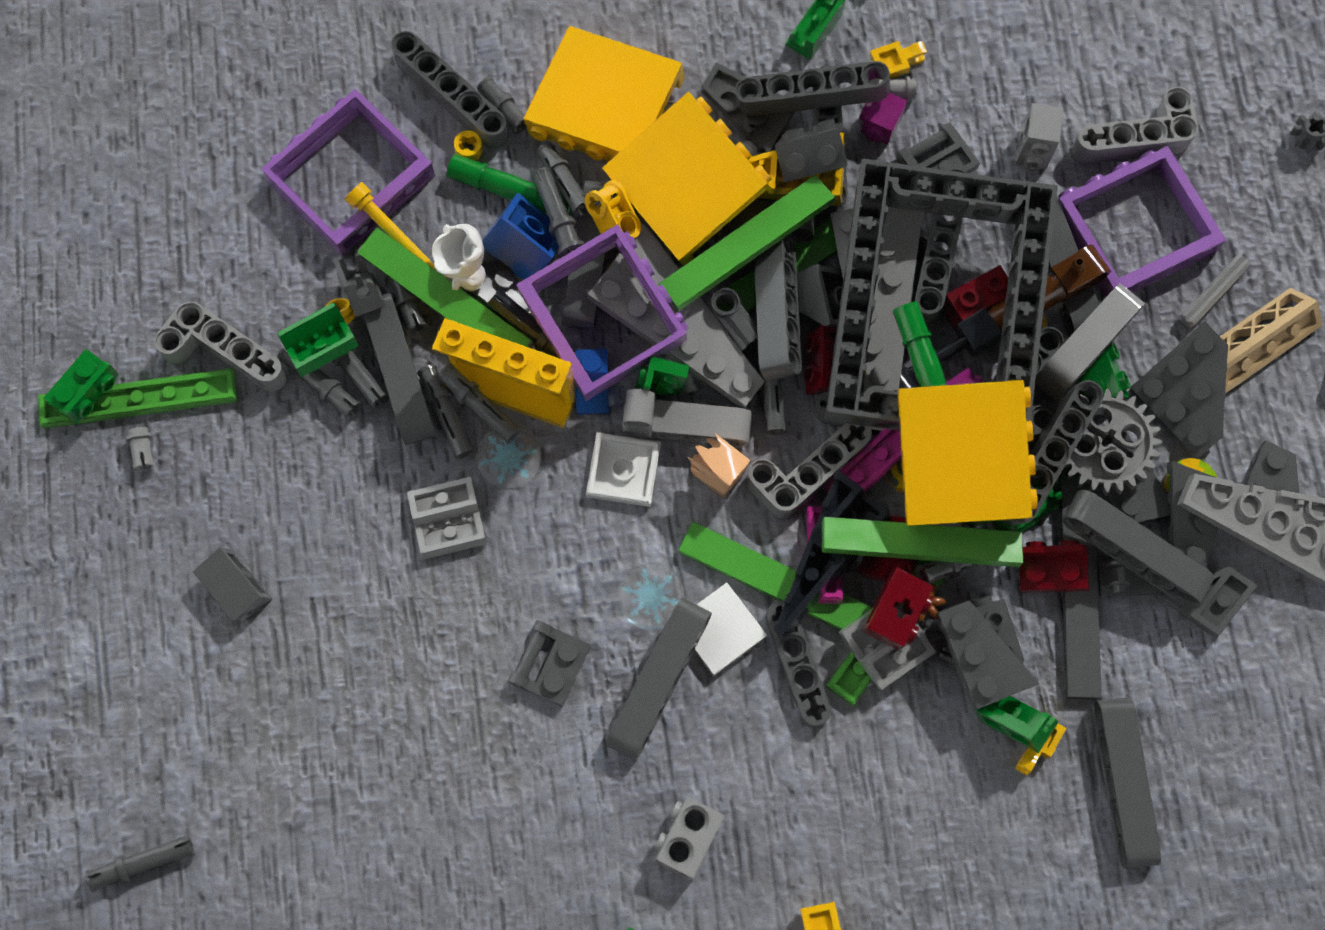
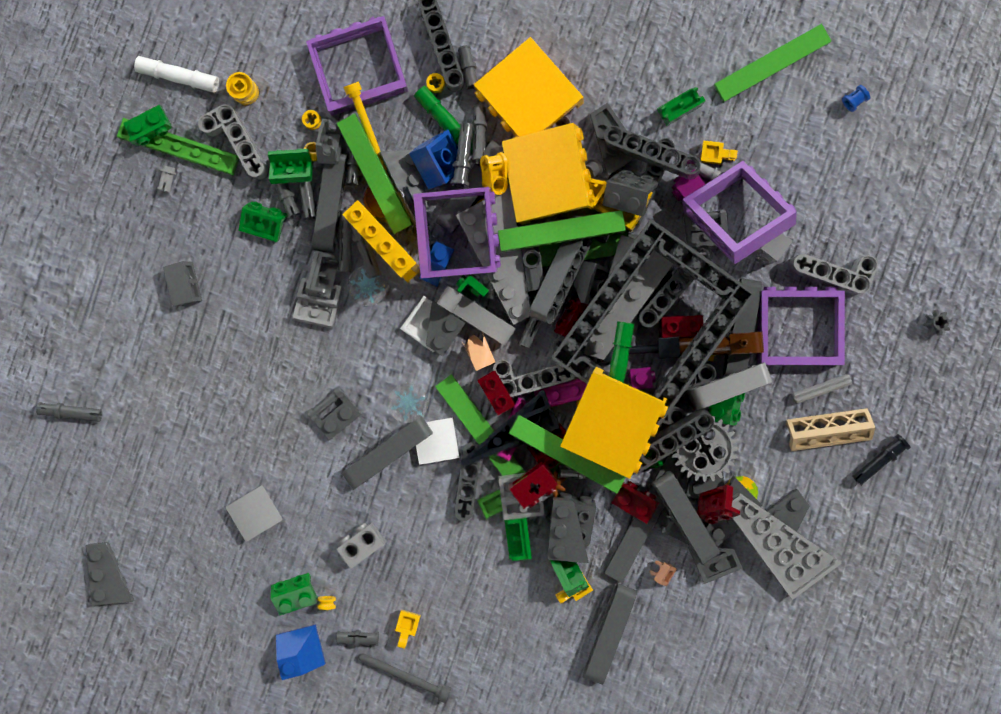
camera: 35 degrees right, 15 degrees up
white hair [432,224,486,291] -> none
dark grey plate [1131,321,1228,459] -> none
none -> white piece [134,56,219,93]
none -> light grey slope [225,485,283,542]
none -> yellow wheel [226,72,259,105]
none -> green bracket [238,202,287,242]
none -> yellow bush [302,110,322,130]
none -> dark grey hinge [306,251,339,299]
none -> dark grey wing [426,301,466,356]
none -> dark red bracket [477,371,515,416]
none -> green hinge [504,517,532,561]
none -> nougat tile [649,561,677,586]
none -> medium lavender window [683,161,797,264]
none -> dark red bracket [697,485,740,524]

